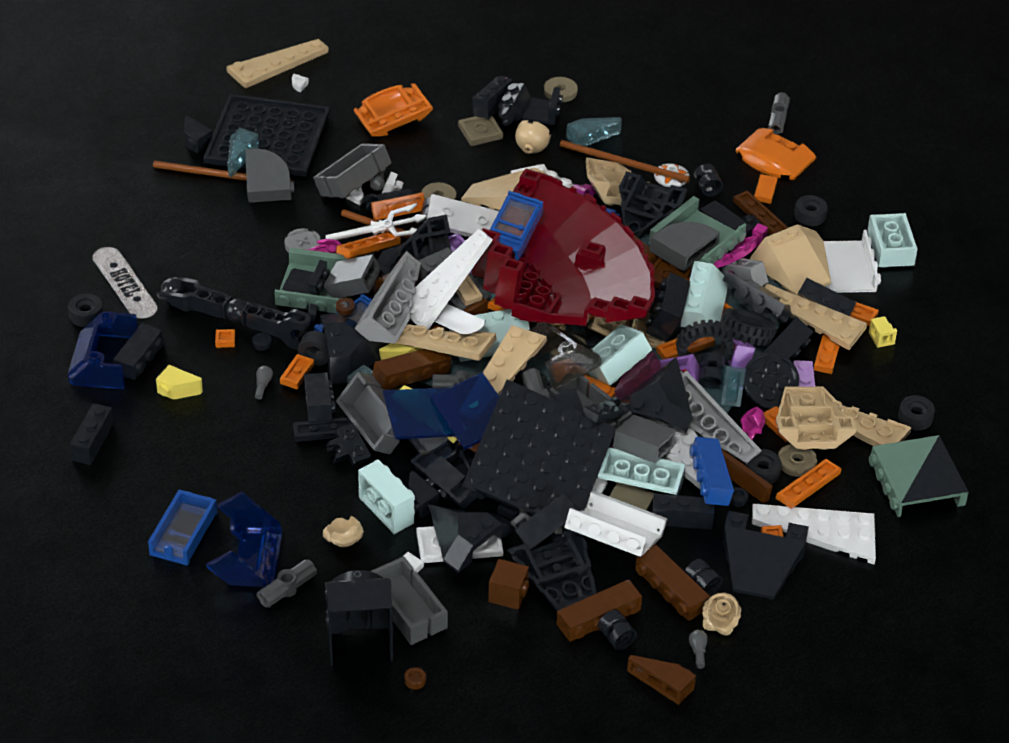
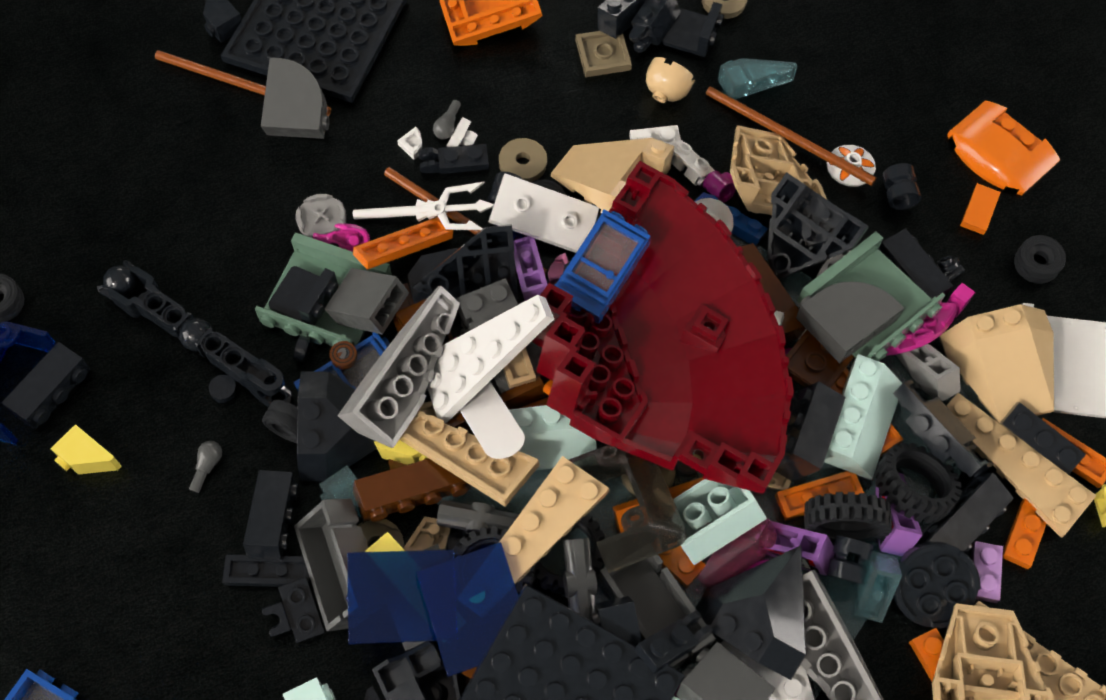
camera: 10 degrees right, 20 degrees up
sticker [93,247,157,318] -> none
orange tile [215,329,235,348] -> none
clear light blue slope [228,128,259,177] -> none
orange plate [280,354,315,389] -> none
dark grey piece [313,144,392,198] -> none
orange plate [371,192,425,220] -> none
reddish brown tile [733,191,788,235] -> none
dark pink piece [741,407,766,440] -> none
dark grey piece [768,92,790,135] -> none

